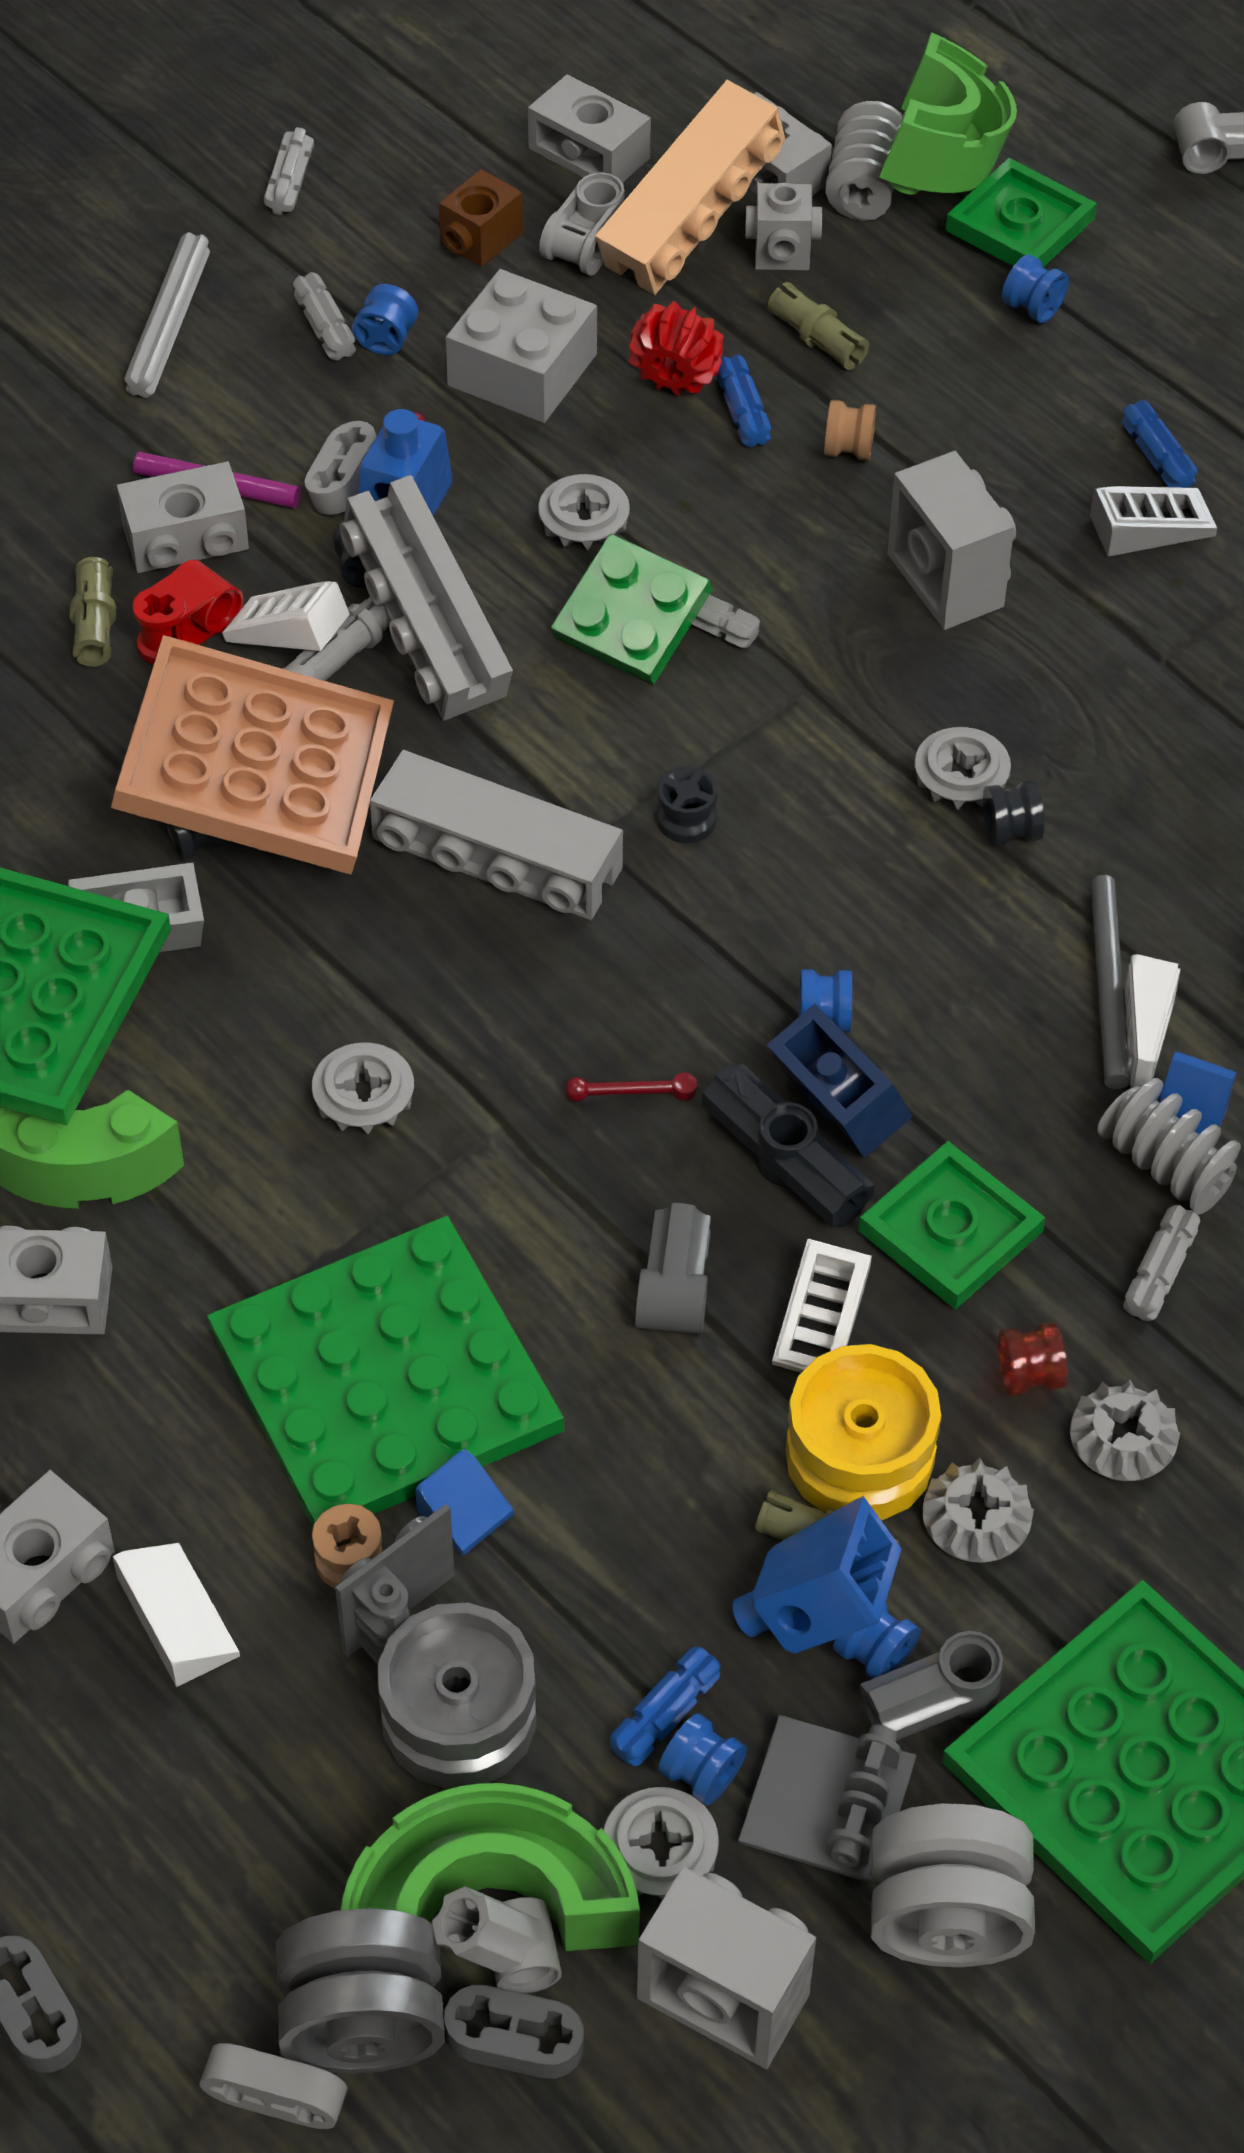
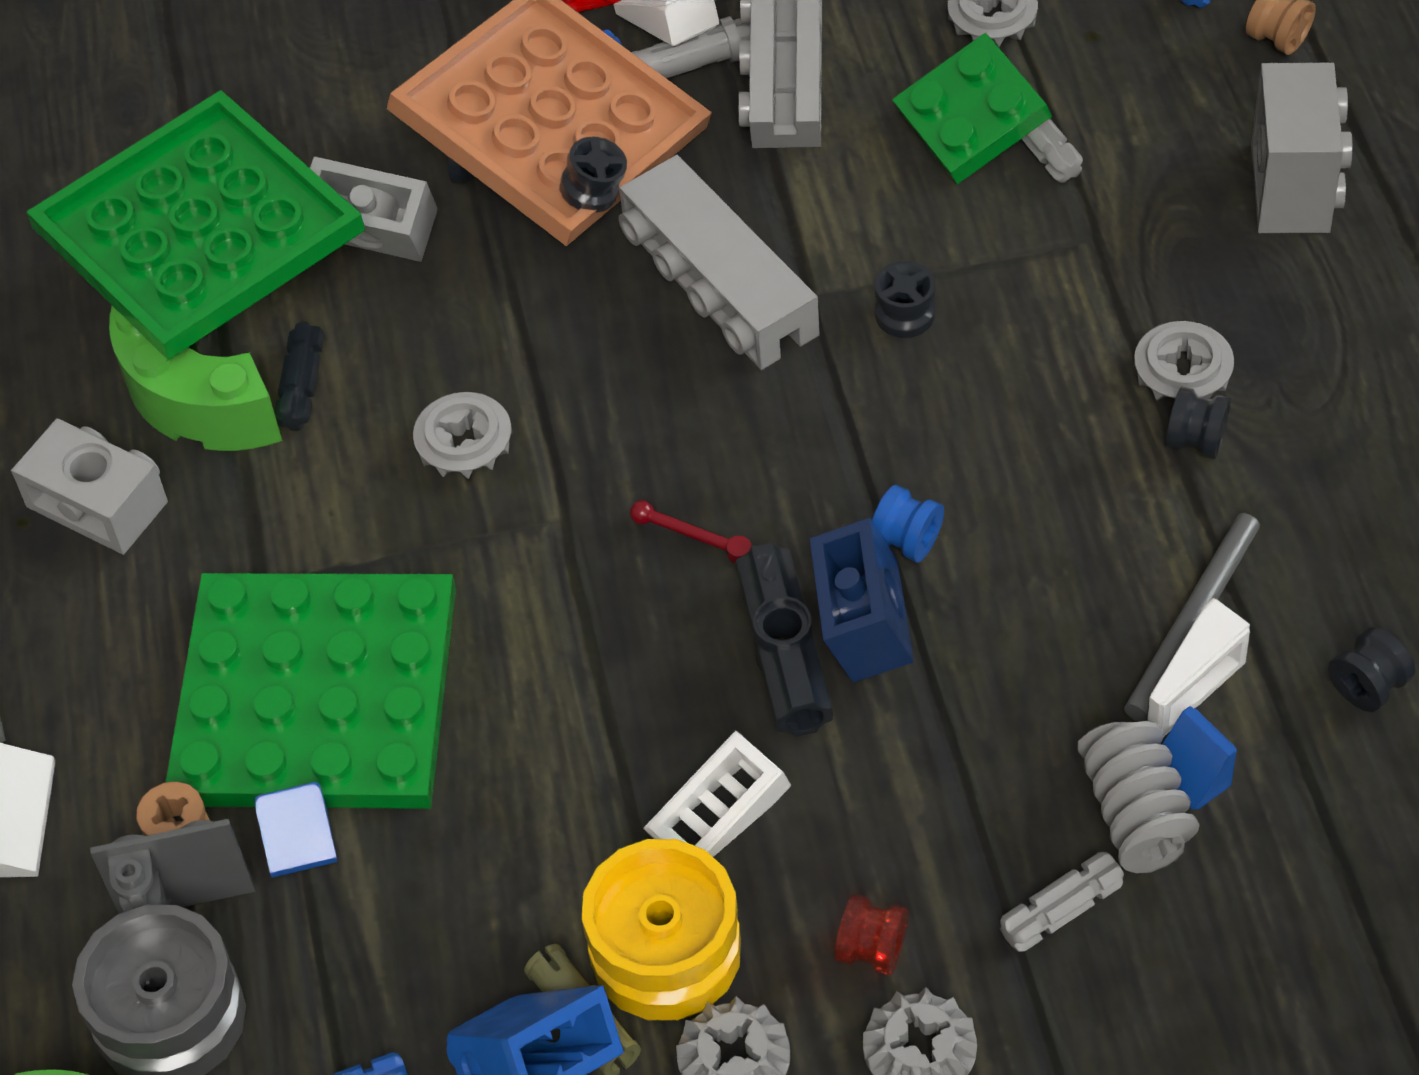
camera: 35 degrees right, 0 degrees up
dark grey piece [635,1203,711,1334] -> none
green plate [859,1141,1045,1310] -> none
none -> black axle [274,321,325,431]
none -> black wheel [559,136,627,213]

